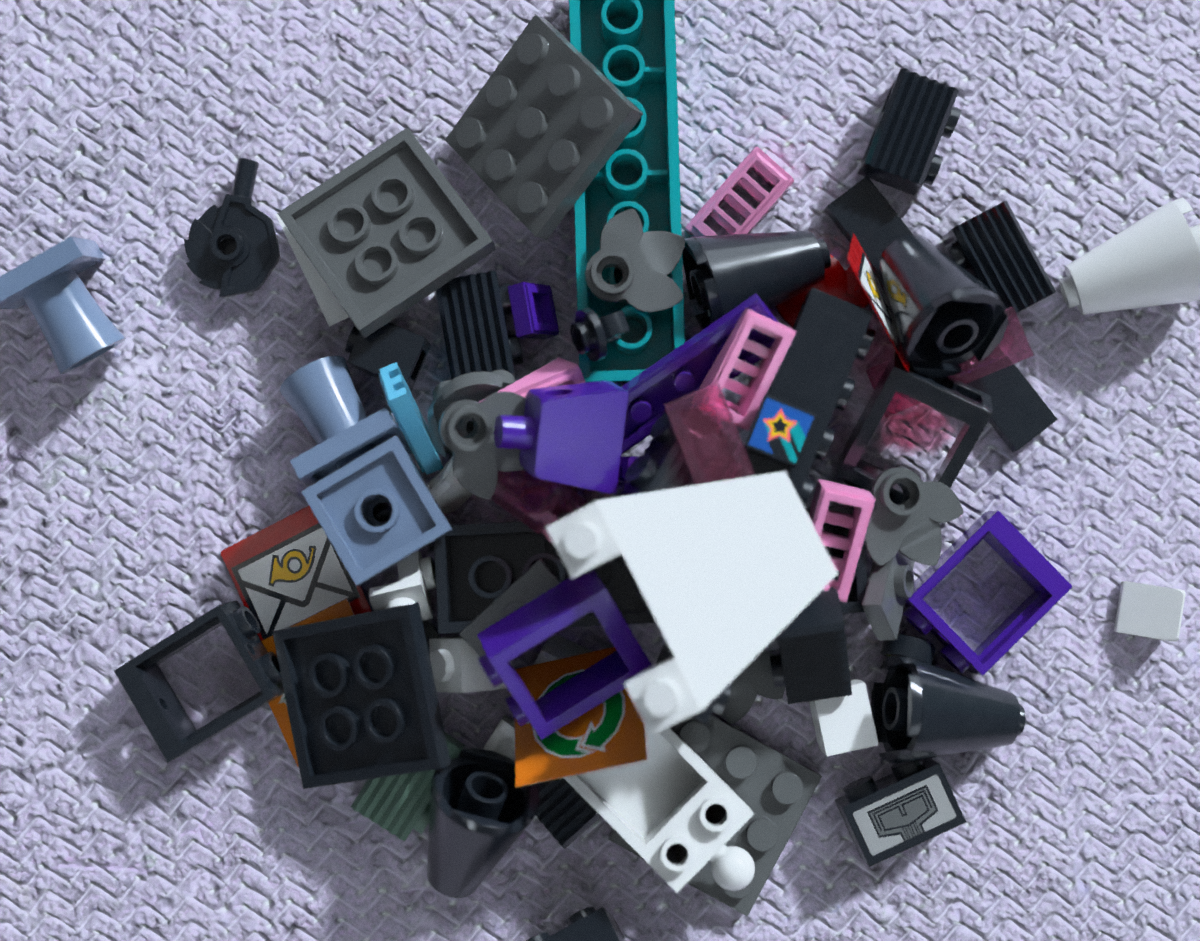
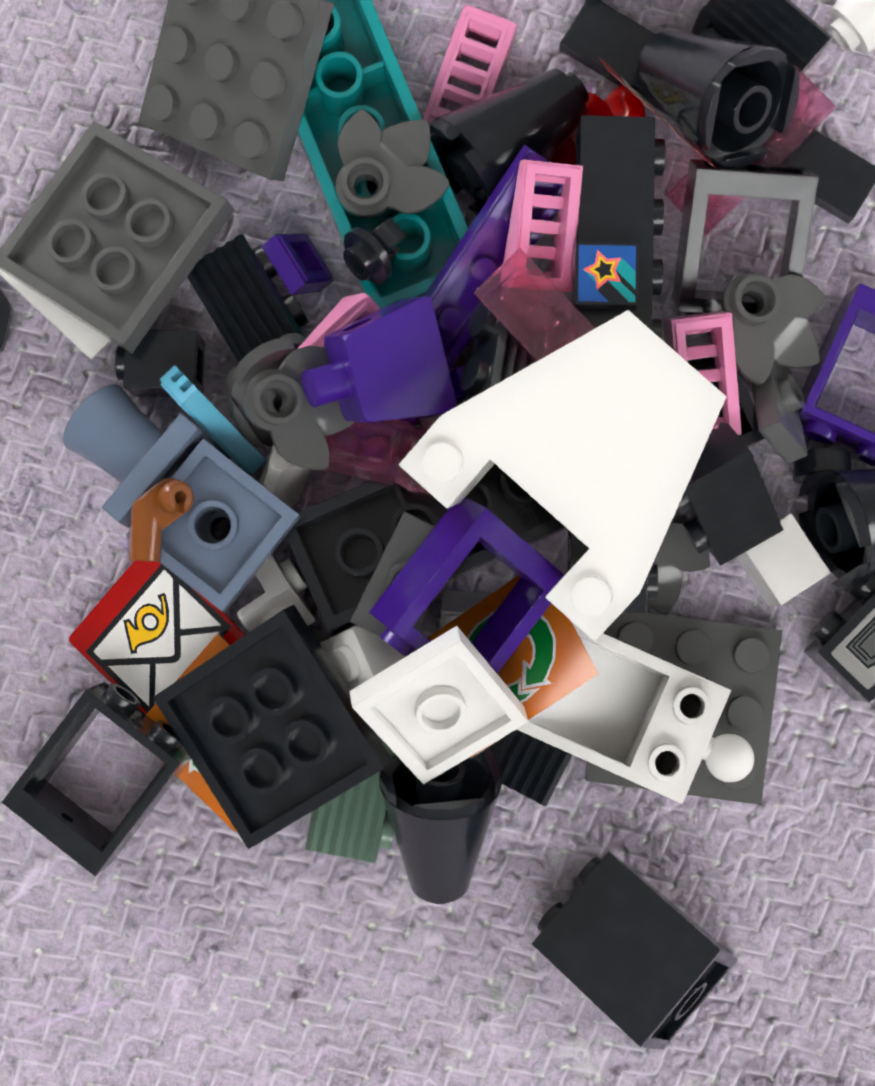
camera: 15 degrees left, 0 degrees up
none -> dark orange arm [129,478,194,562]
none -> white plate [350,626,529,784]

